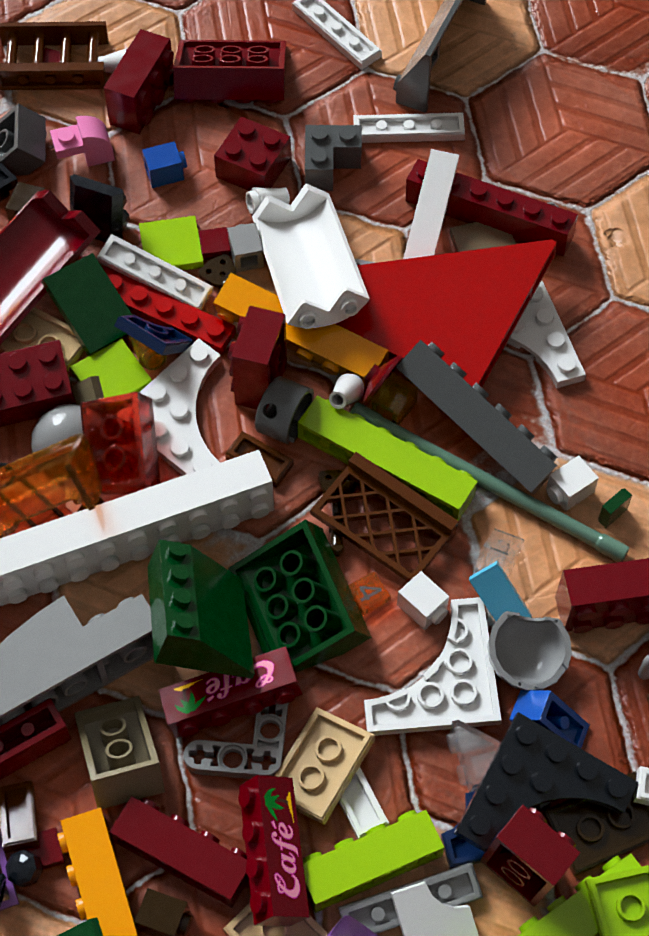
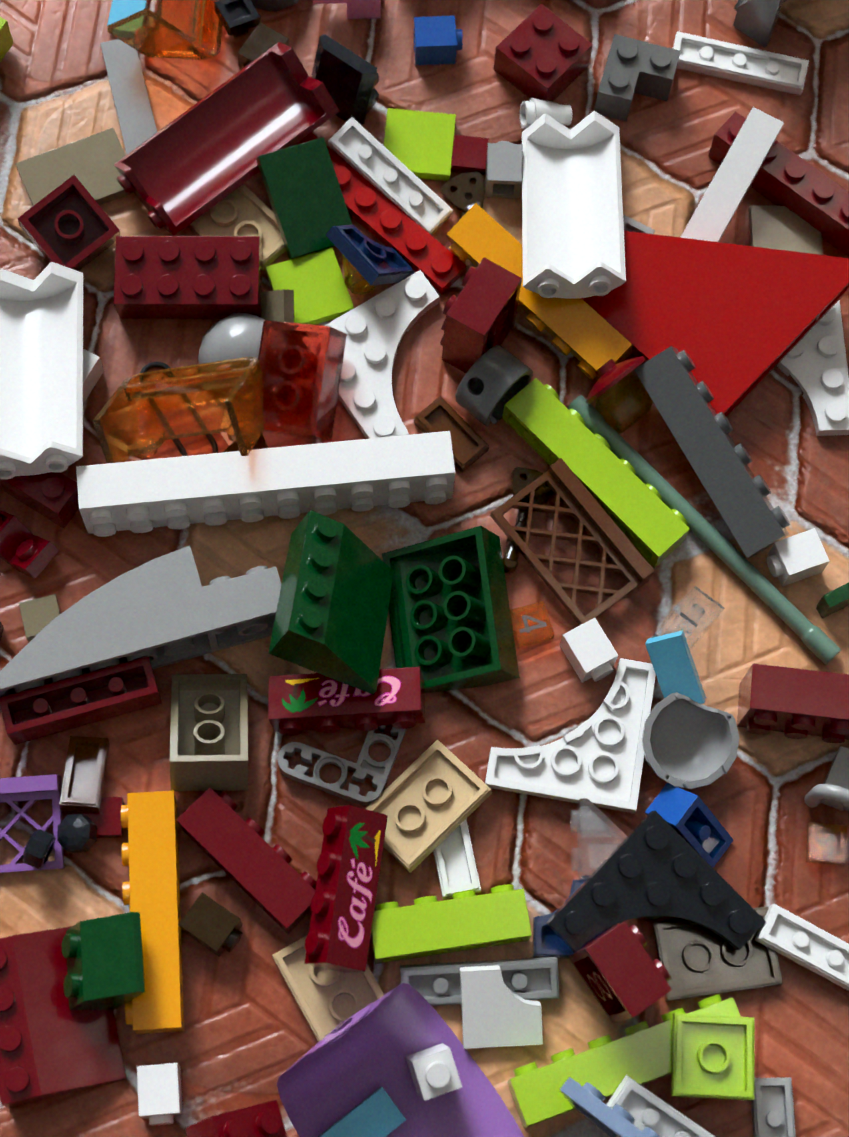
camera: 10 degrees right, 10 degrees up
white cone [329,373,364,409] -> none

